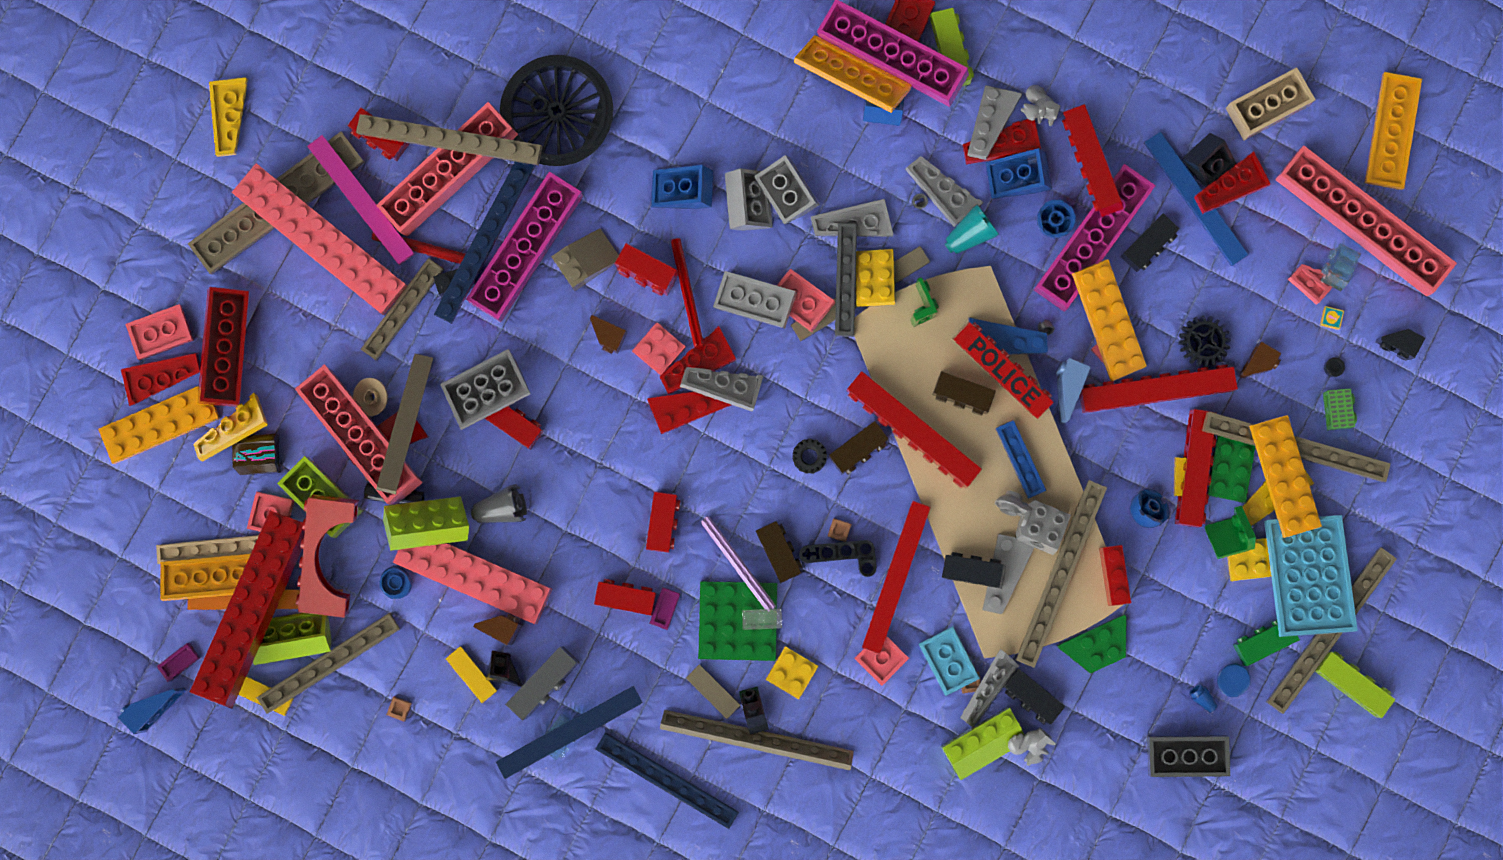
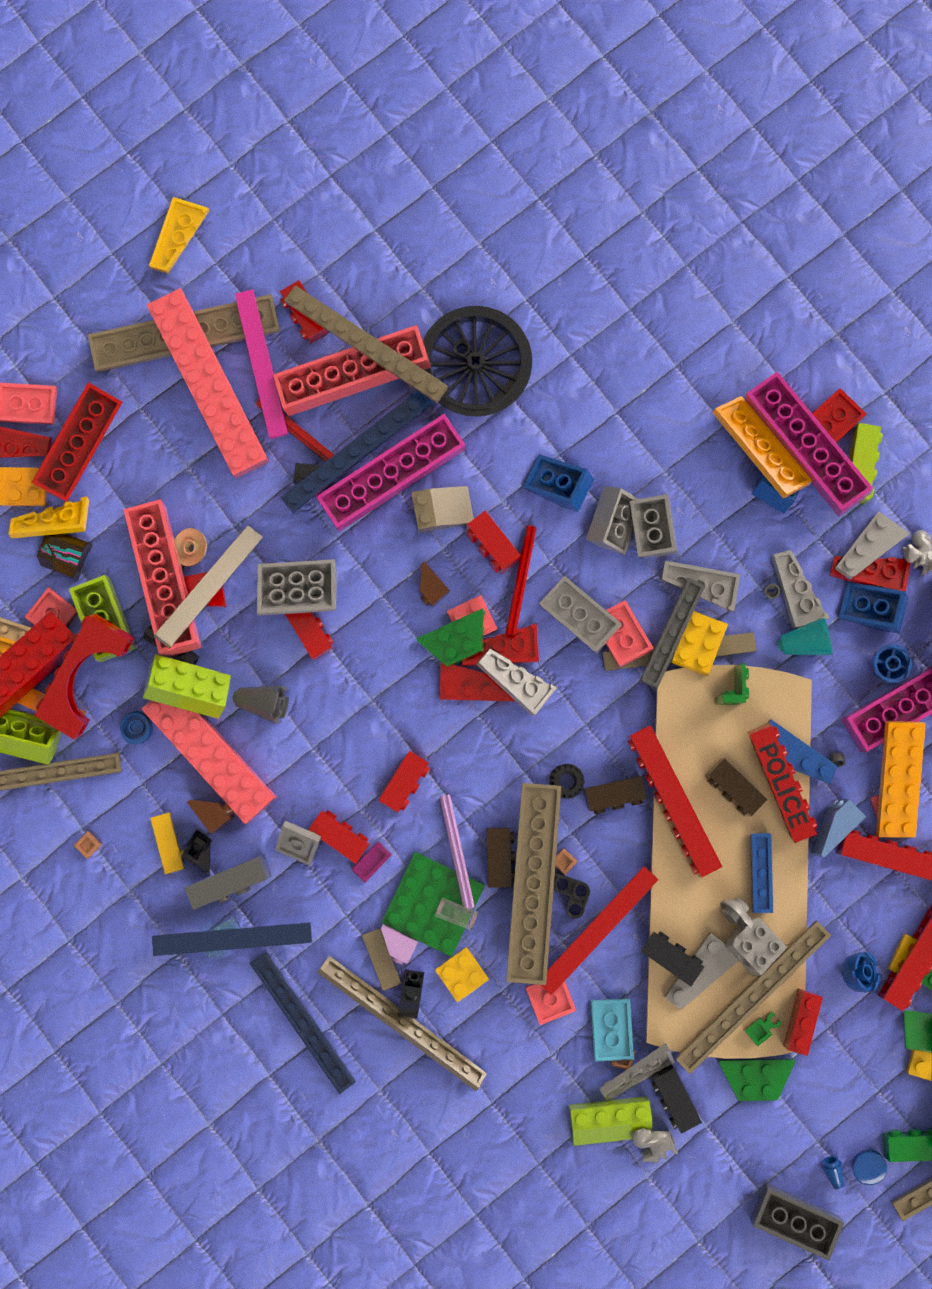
camera: 15 degrees right, 0 degrees up
dark tan tile [361,258,445,361] -> none
none -> light grey plate [275,821,321,865]
none -> lavender slope [381,924,418,965]
none -> green wing [416,608,485,667]
none -> dark tan plate [506,783,561,985]
none -> green plate [744,1011,781,1047]

